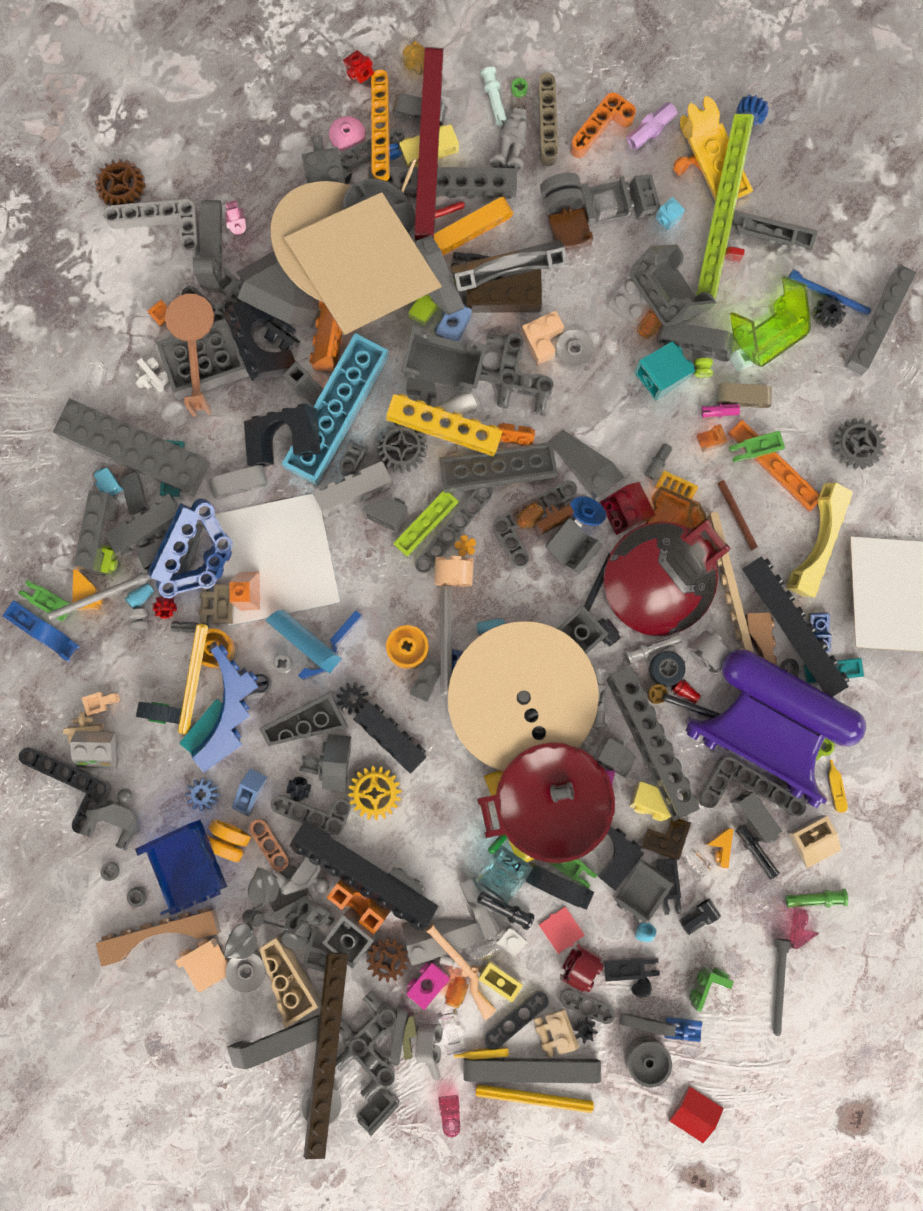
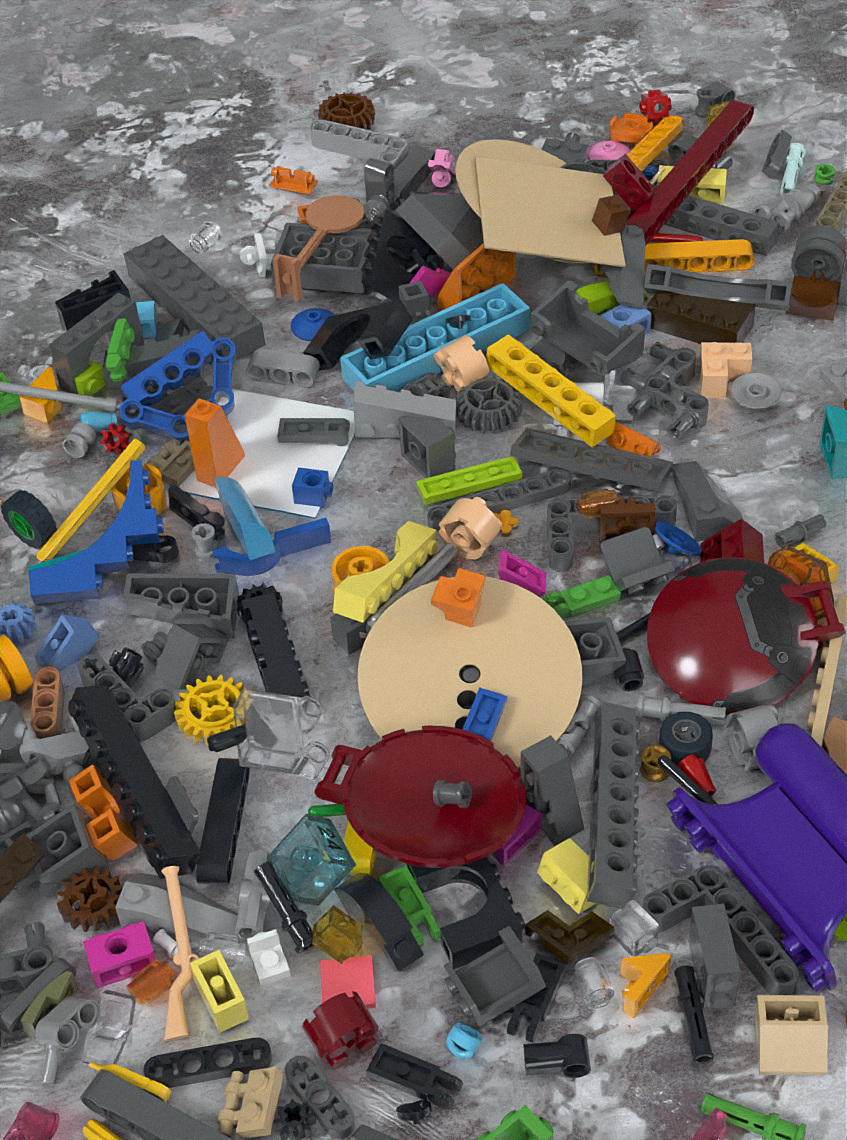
camera: 35 degrees right, 35 degrees down
none -> black wedge [55,270,131,332]
none -> bright green hinge [105,318,135,383]
none -> black hinge [168,485,225,541]
none -> black beam [196,758,250,885]
none -> clear piece [207,688,330,780]
none -> orange hinge [269,166,318,195]
none -> dark grey plate [277,418,350,446]
none -> blue dish [291,308,334,341]
none -> blue brick [292,467,333,507]
none -> clear yellow brick [312,905,363,964]
none -> light yellow arch [333,521,438,622]
none -> clear brick [364,195,390,222]
none -> dark pink slope [410,266,451,296]
none -> orange brick [431,568,486,627]
none -> light nougat brick [434,335,490,393]
none -> black piece [446,315,472,329]
none -> blue plate [462,687,507,741]
none -> dark pink slope [498,550,547,597]
none -> bright green hinge [543,575,621,619]
none -> reddish brown brick [592,194,631,236]
none -> dark red brick [603,153,655,211]
none -> orange plate [609,113,653,145]
none -> dark grey piece [695,82,735,117]
none -> dark grey beam [762,130,792,178]

